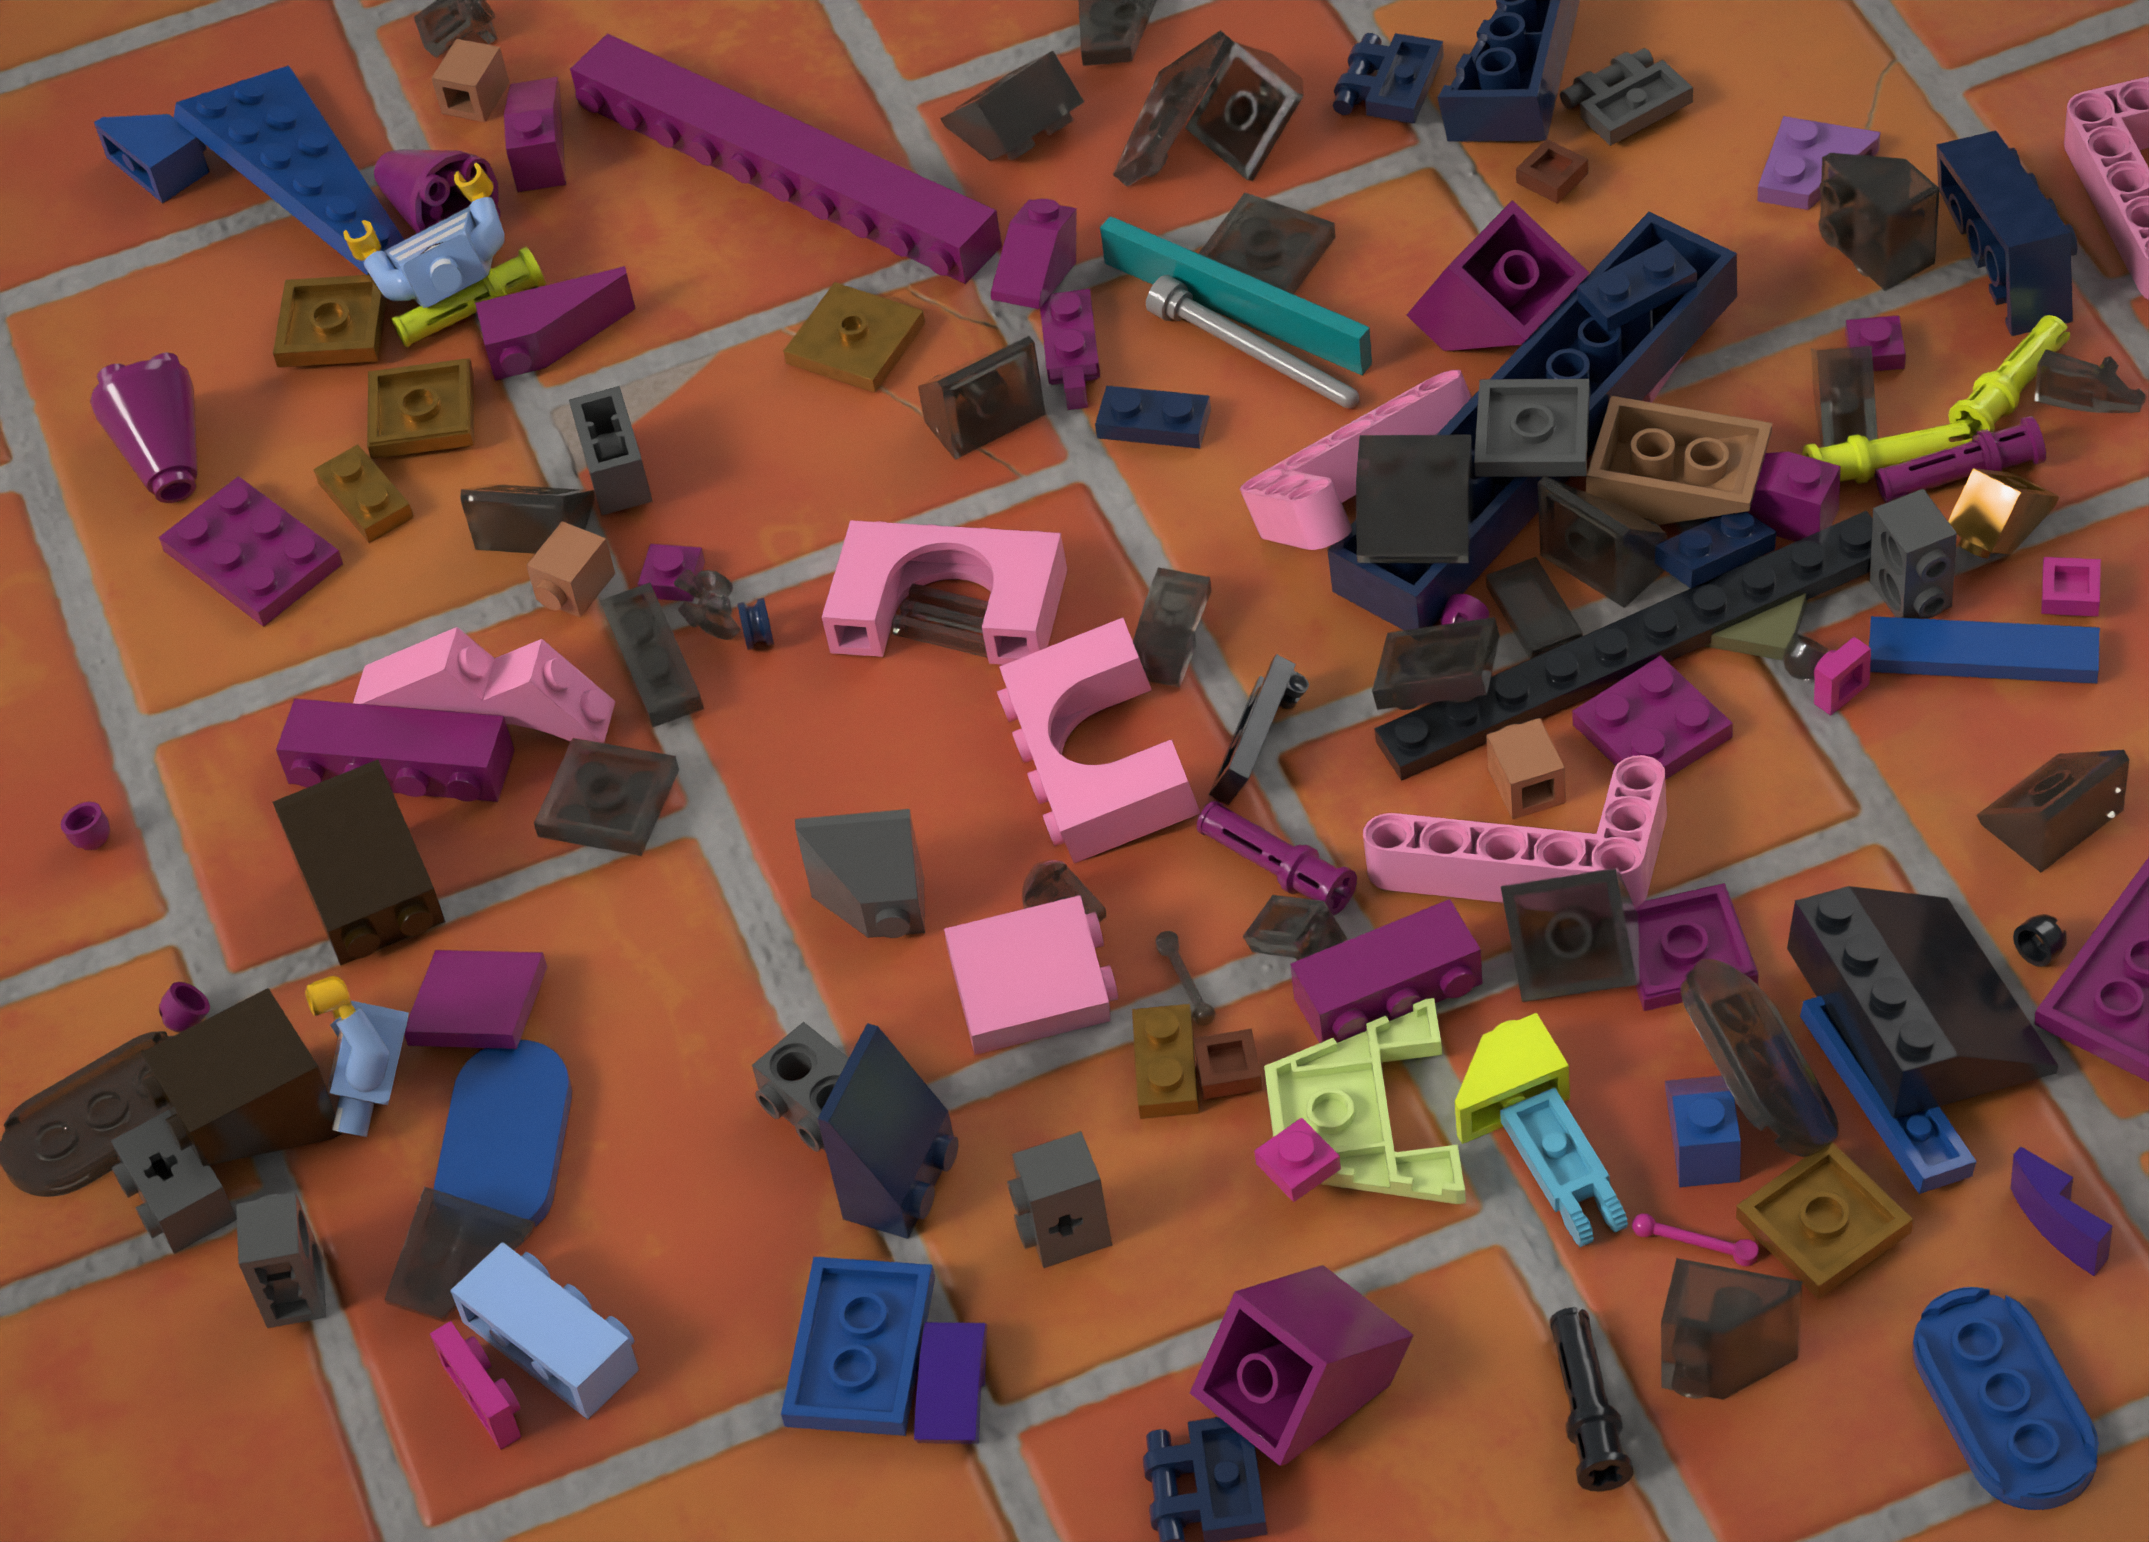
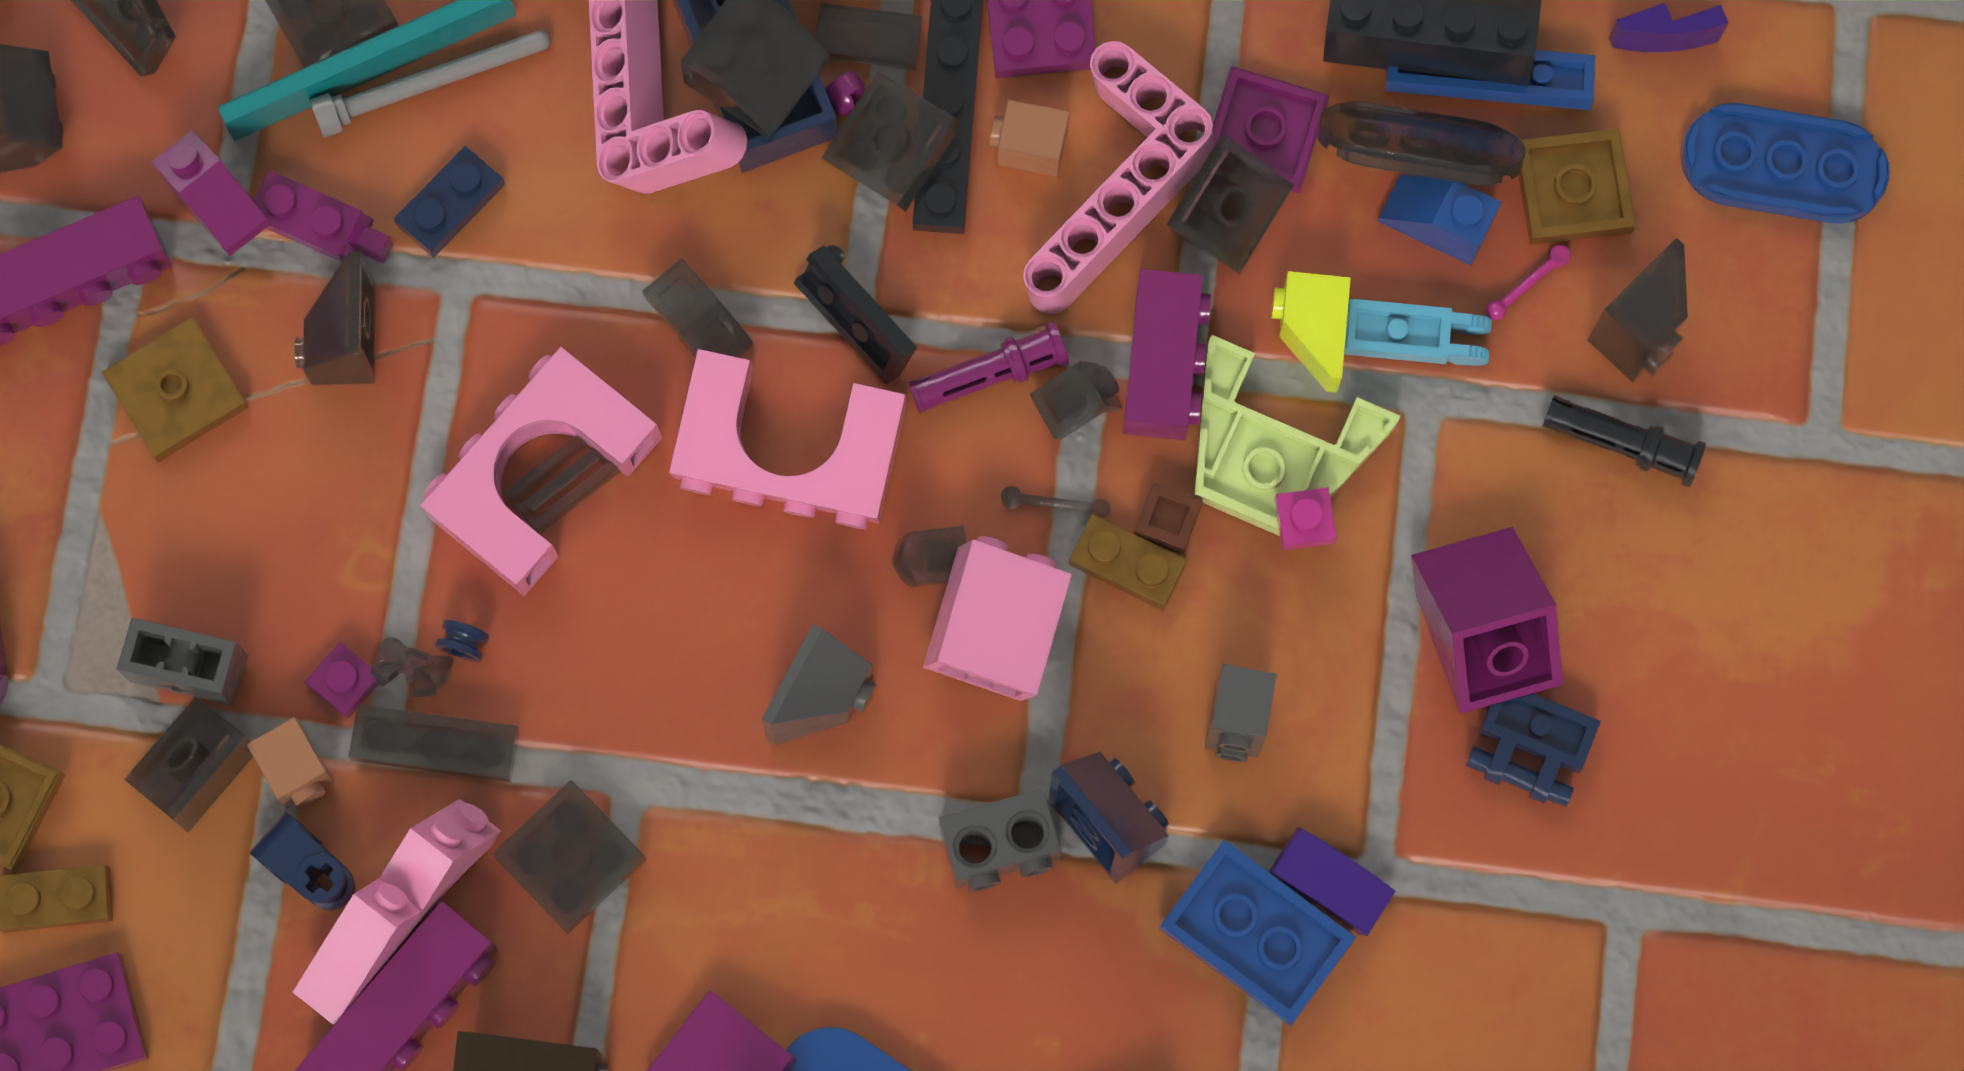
camera: 70 degrees left, 25 degrees up
none -> dark blue piece [249,811,355,911]

